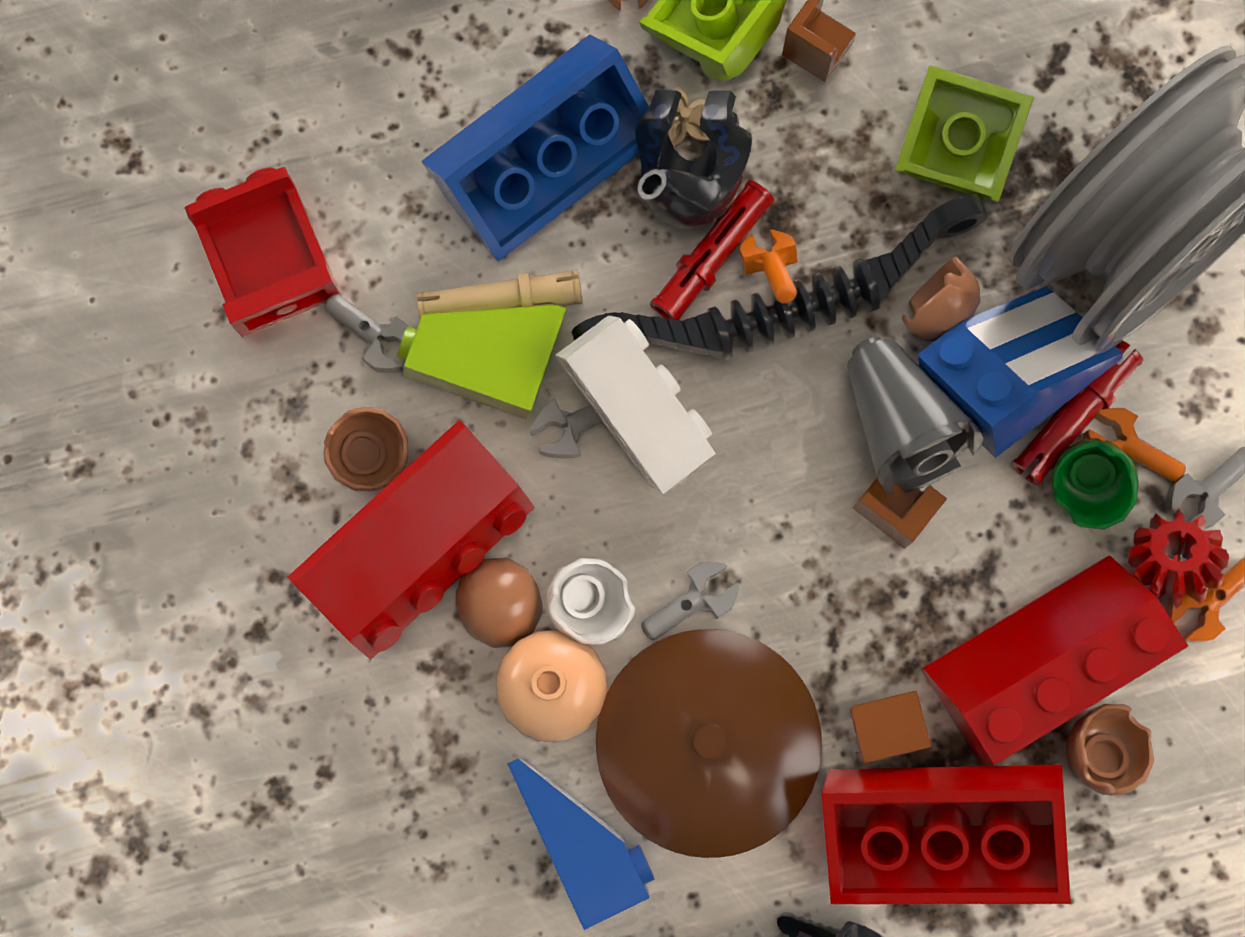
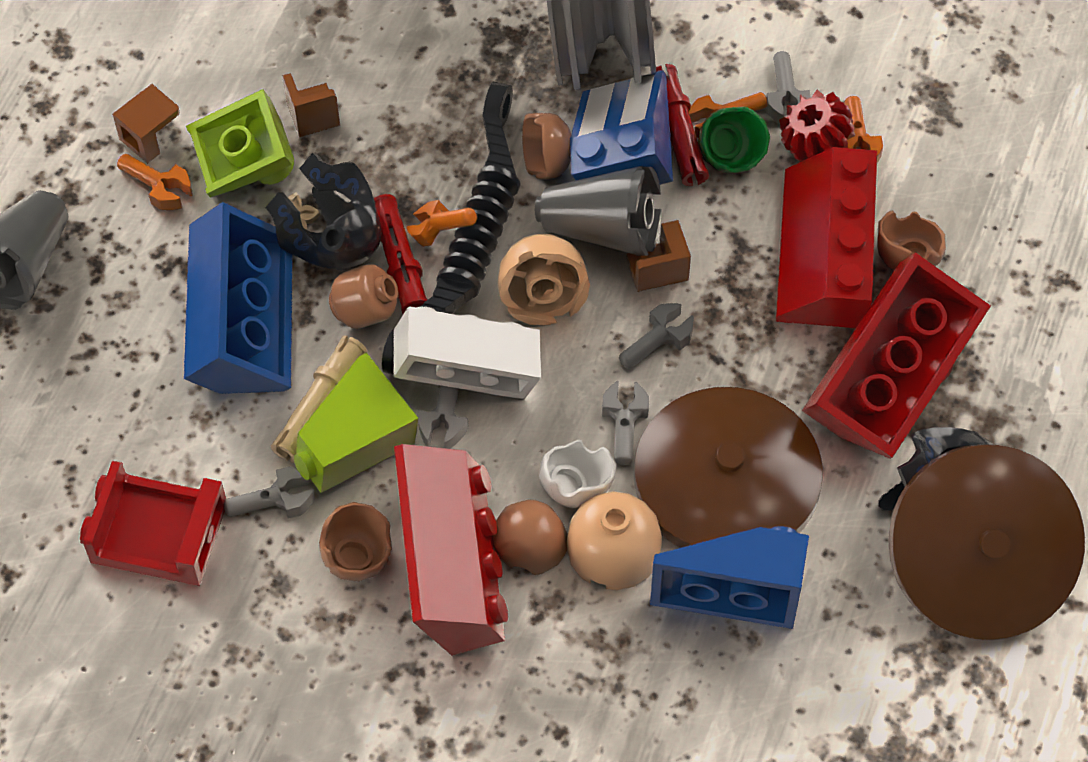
camera: 55 degrees left, 20 degrees down
dark orange panel [850,690,932,763] -> none
lime slope [895,65,1034,202] -> none
none -> nougat head [329,264,398,329]
none -> light nougat cylinder [498,234,590,325]
none -> dark grey bar [619,303,694,369]

